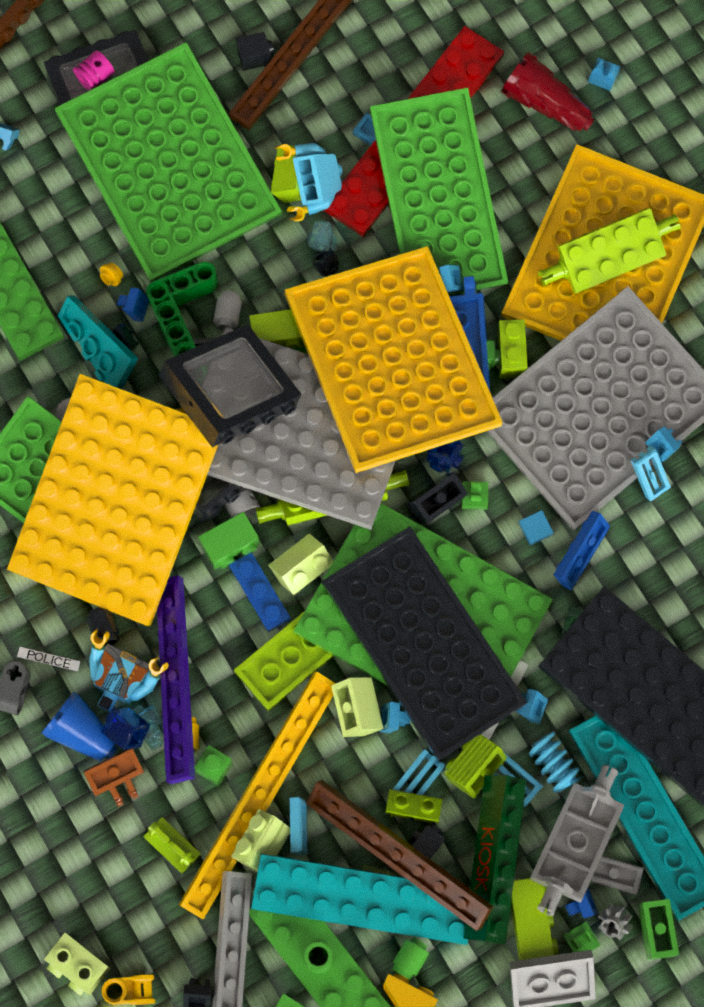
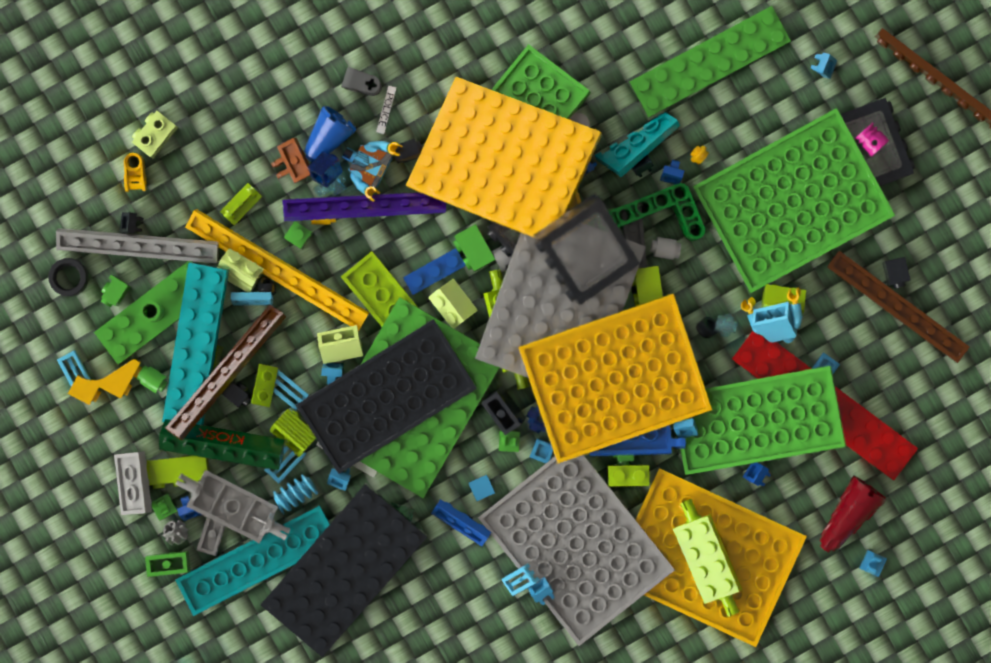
camera: 90 degrees right, 15 degrees up
none -> black tile [256,276,276,296]
none -> dark azure tile [530,438,553,464]
none -> blue tile [743,462,771,487]

